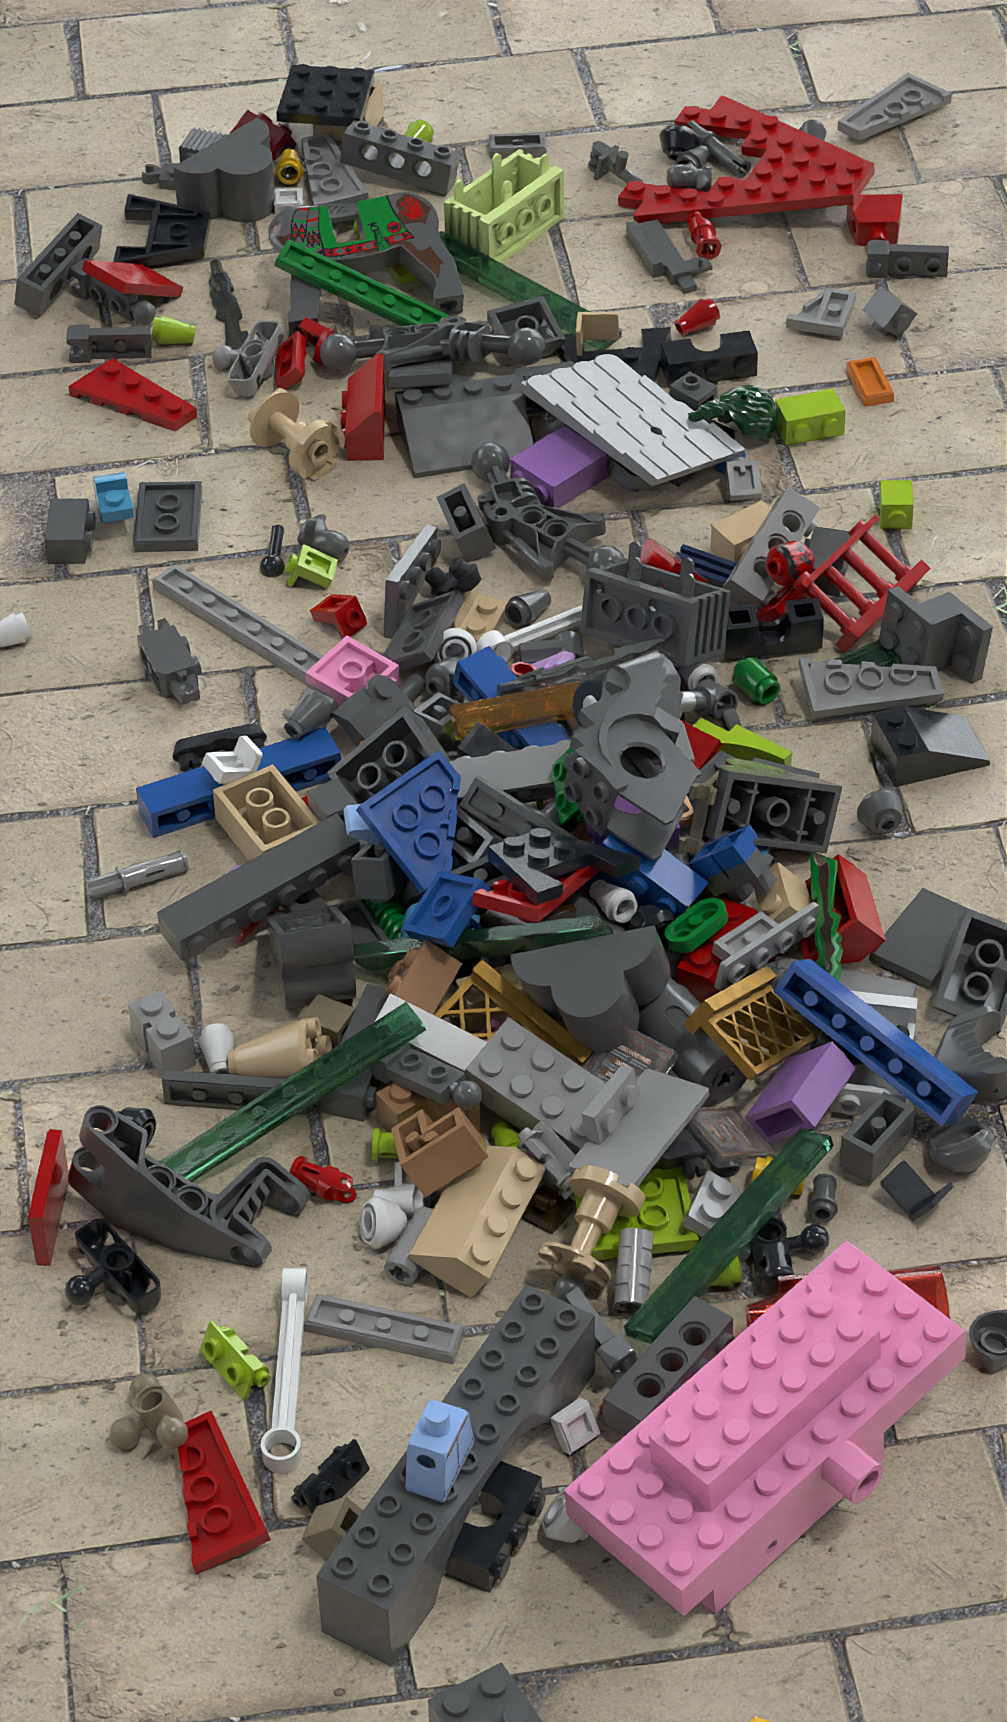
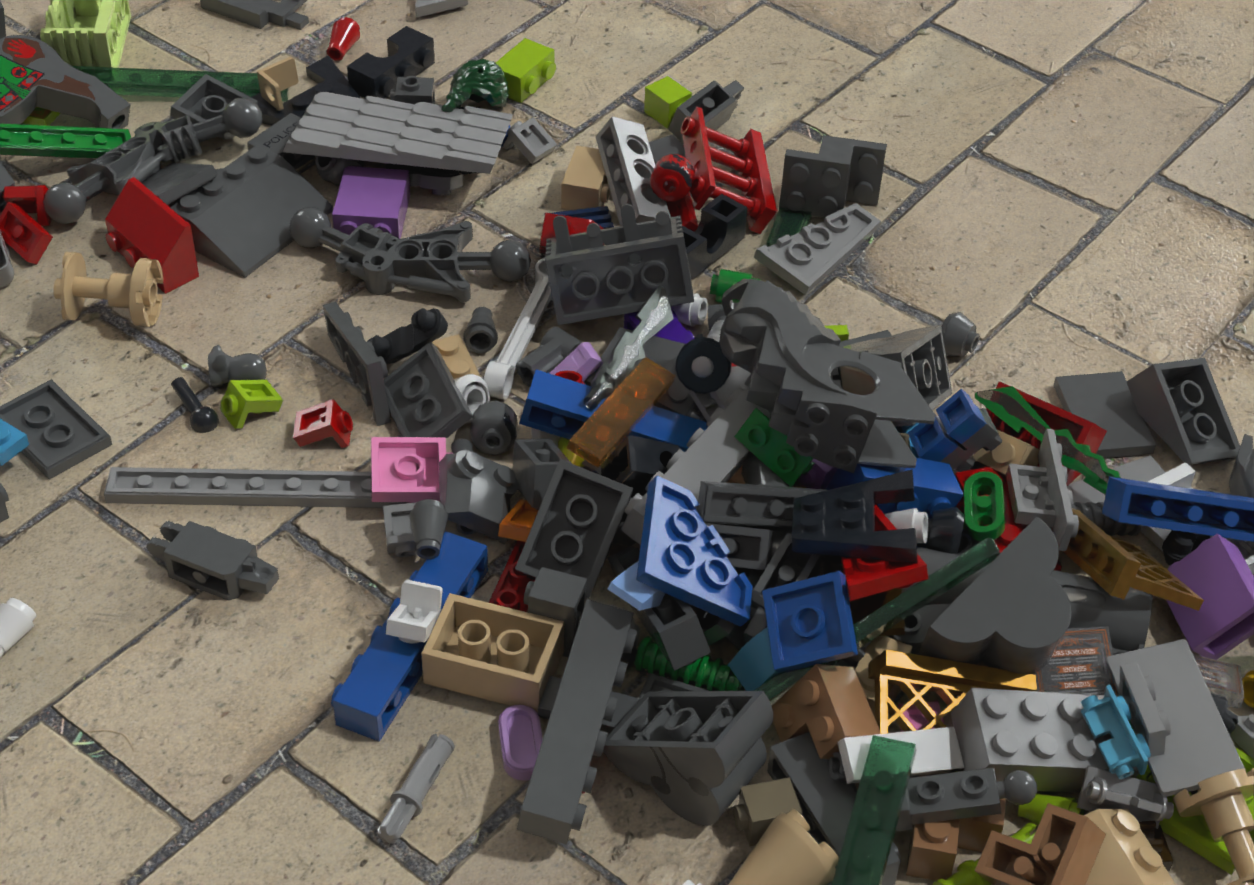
camera: 45 degrees left, 0 degrees up
black piece [172,723,267,772] -> none
dark grey brick [436,483,496,563] -> none
orange tile [846,357,894,407] -> none
black slope [871,706,990,787] -> none
none -> dark grey hinge [668,80,744,144]
none -> medium azure hinge [1081,685,1151,779]

